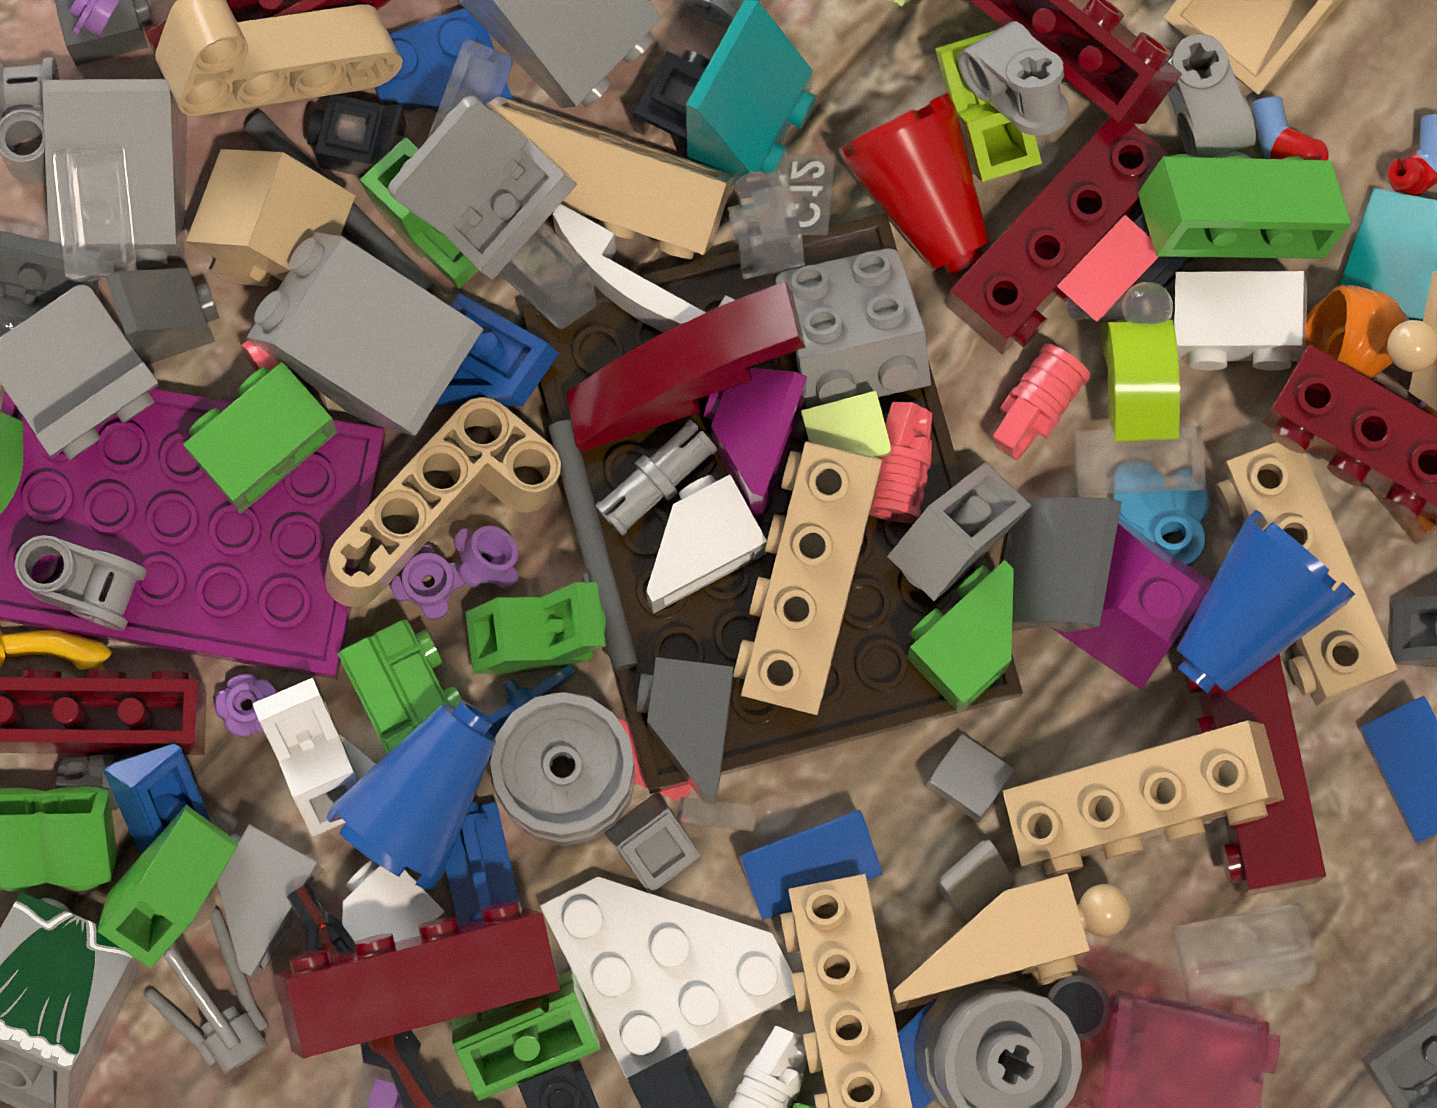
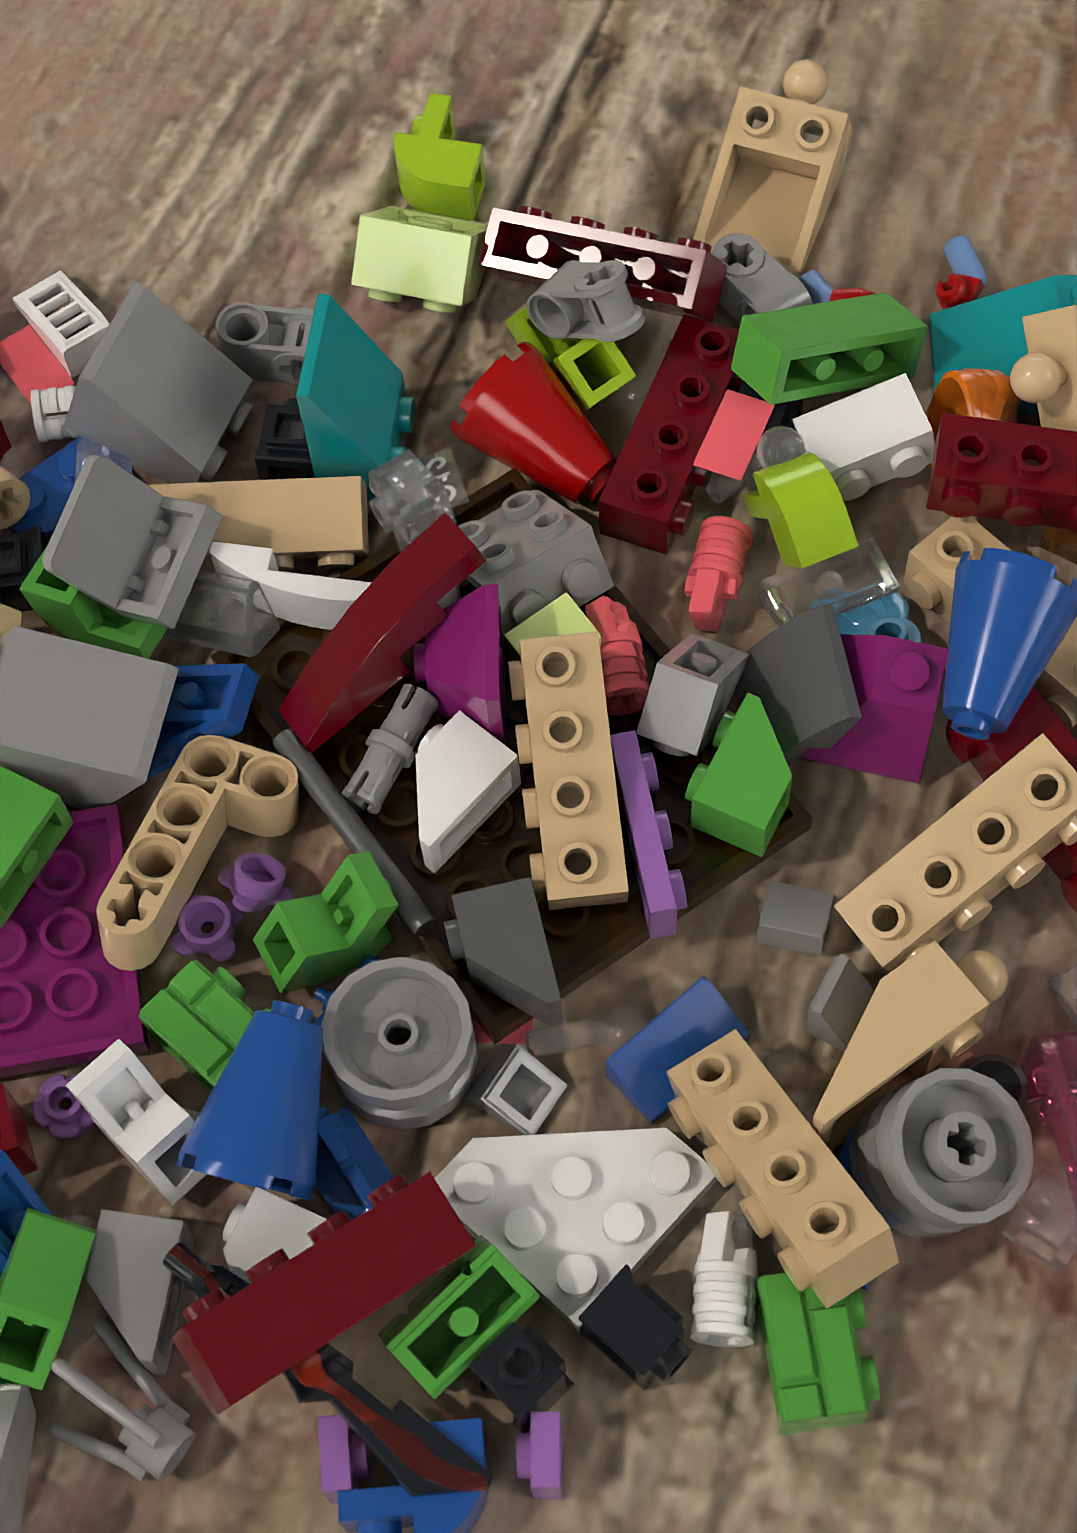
camera: 15 degrees left, 15 degrees down
none -> medium lavender plate [610,730,687,939]

